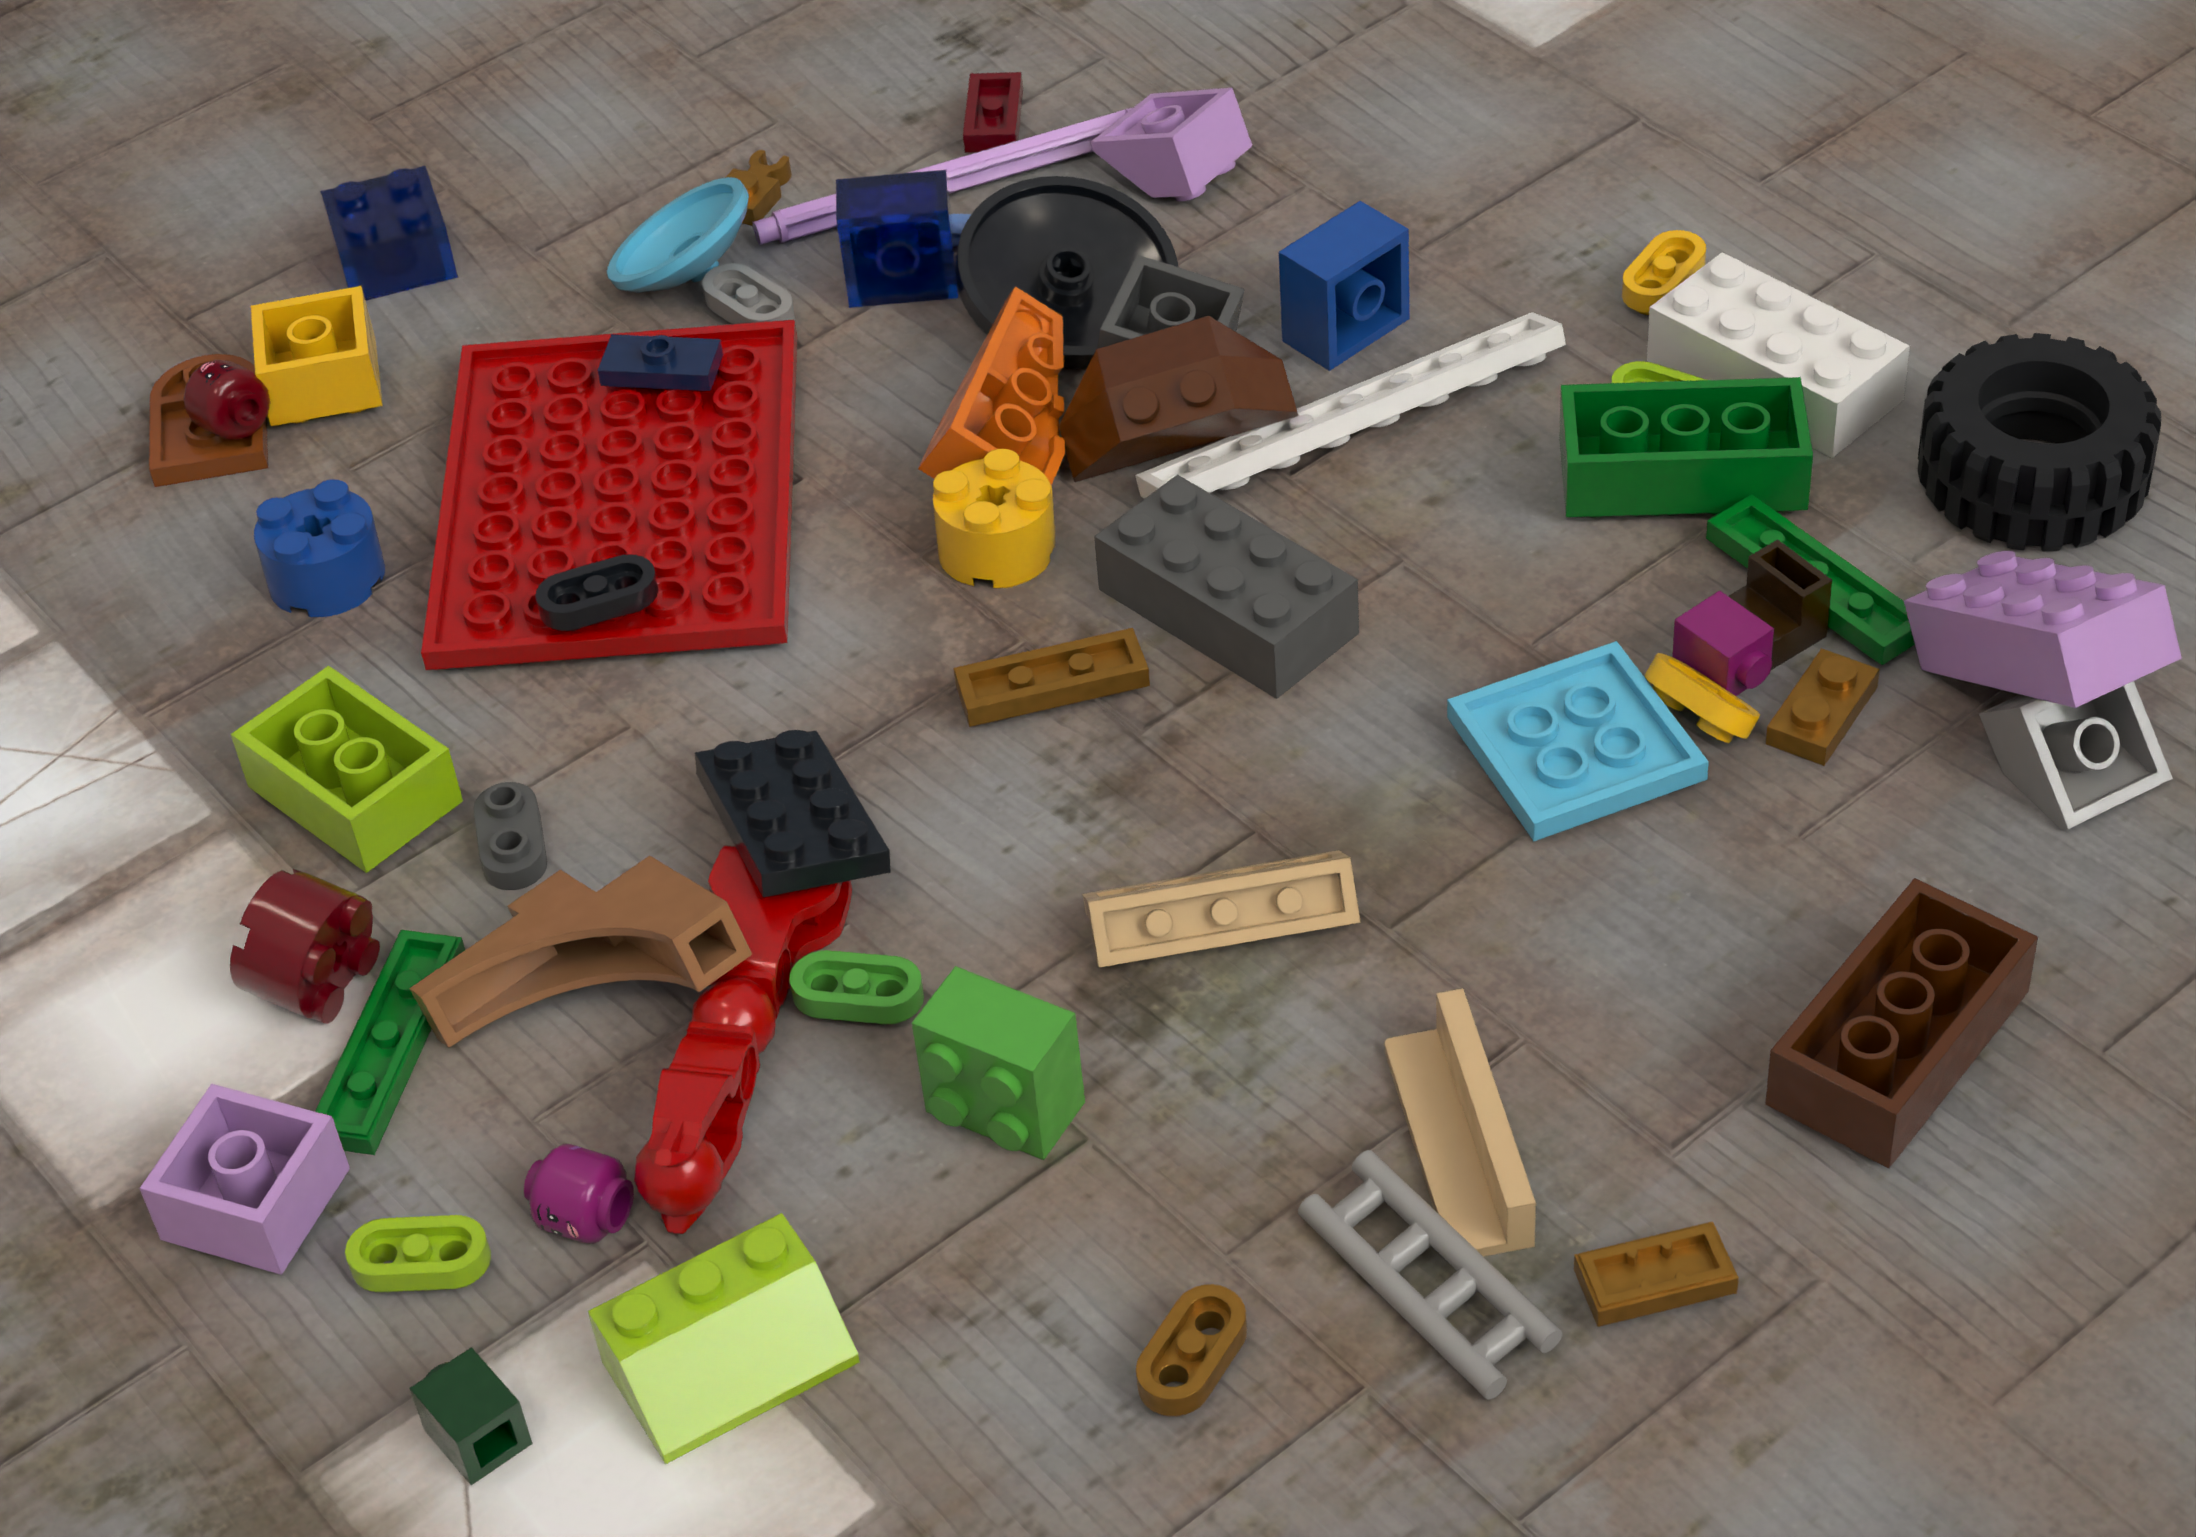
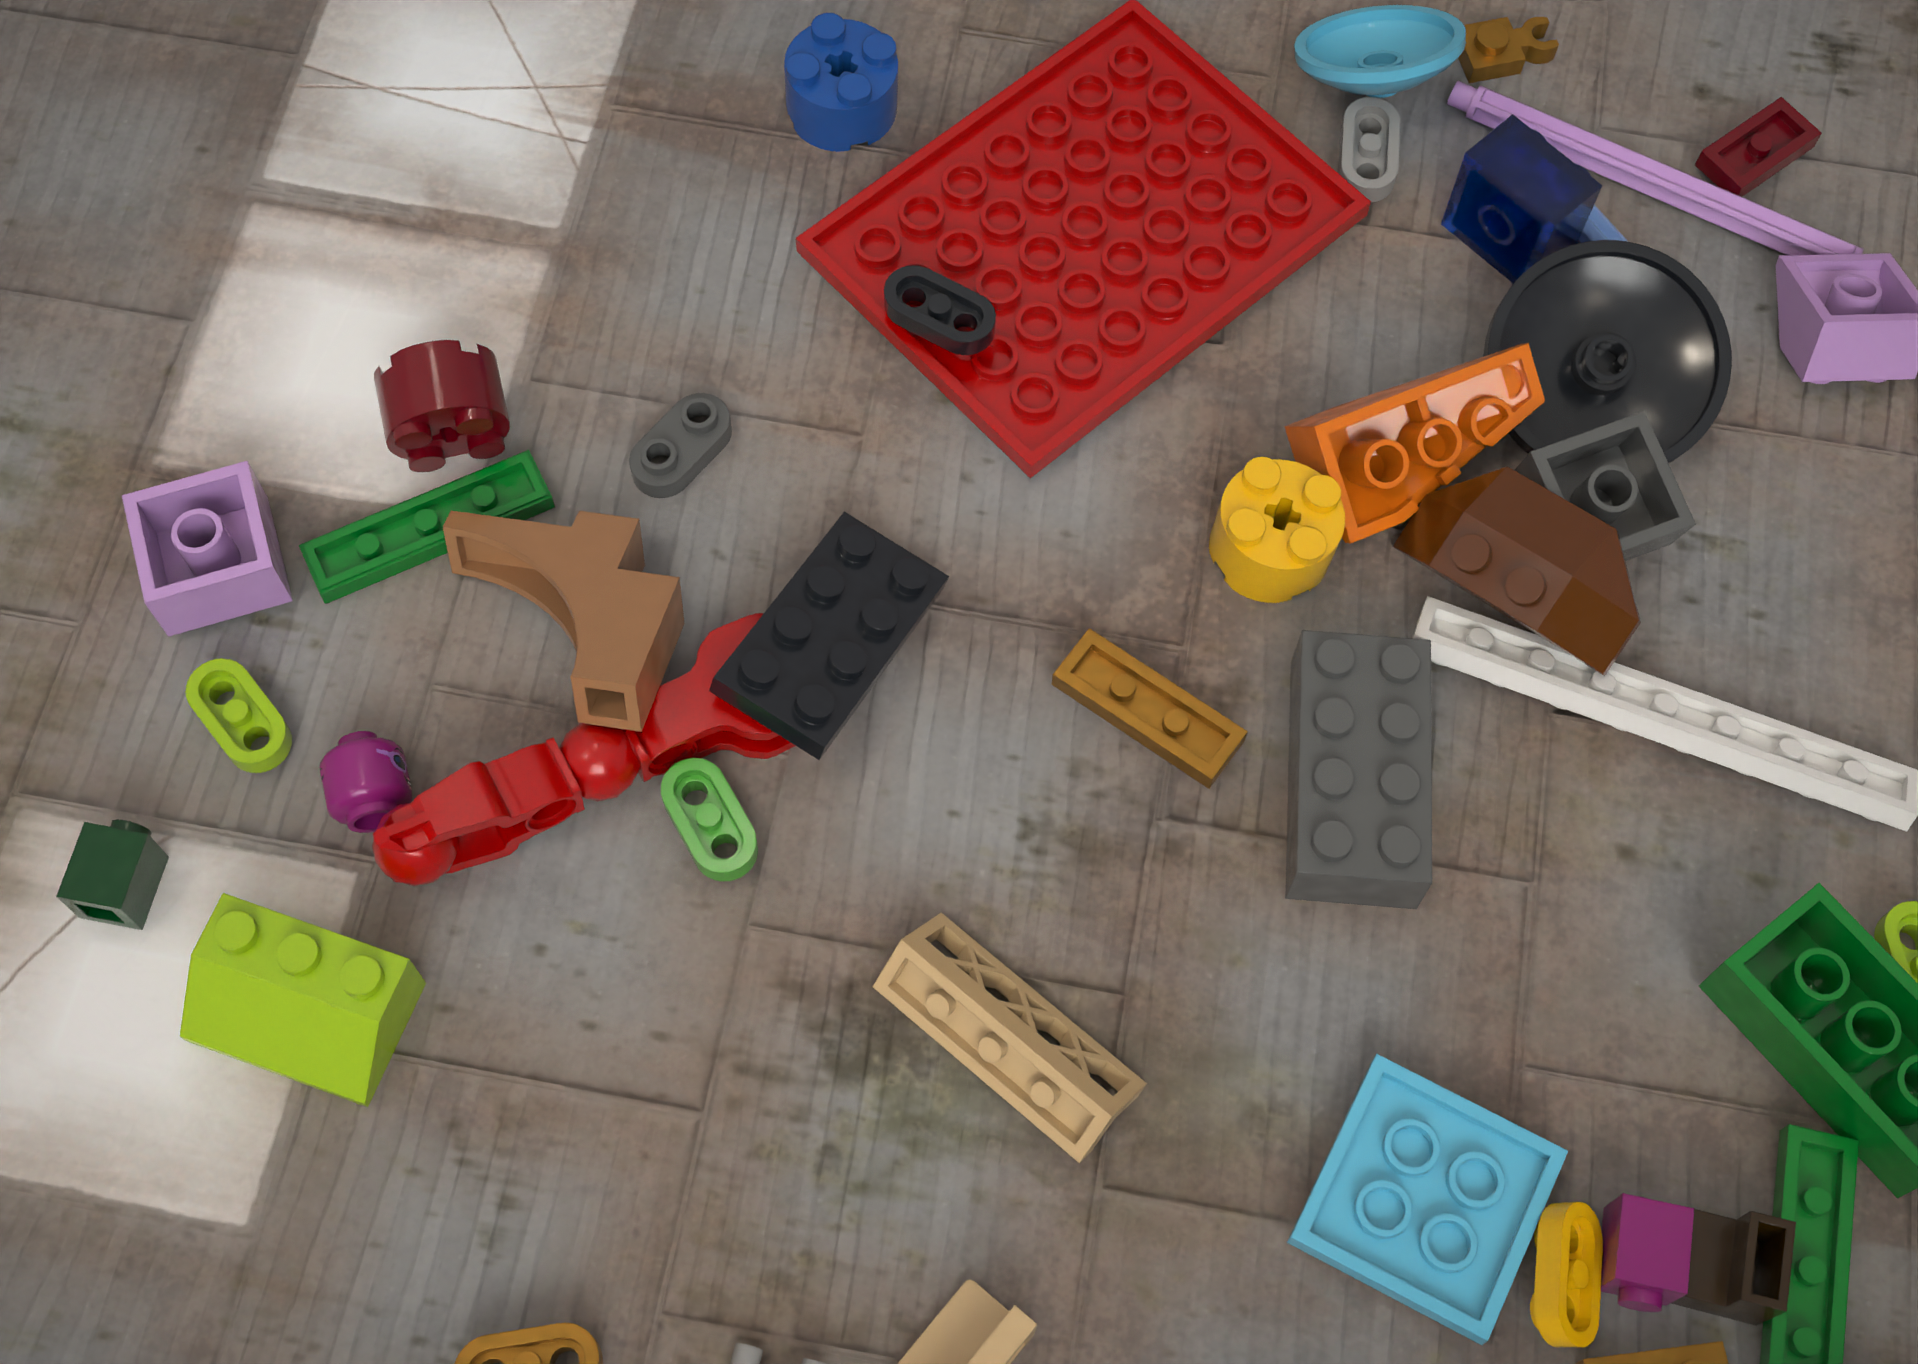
camera: 45 degrees right, 20 degrees up
lime brick [231,665,463,873] -> none
dark blue plate [598,334,723,391] -> none
bright green brick [912,966,1085,1160] -> none
blue brick [1279,201,1410,371] -> none

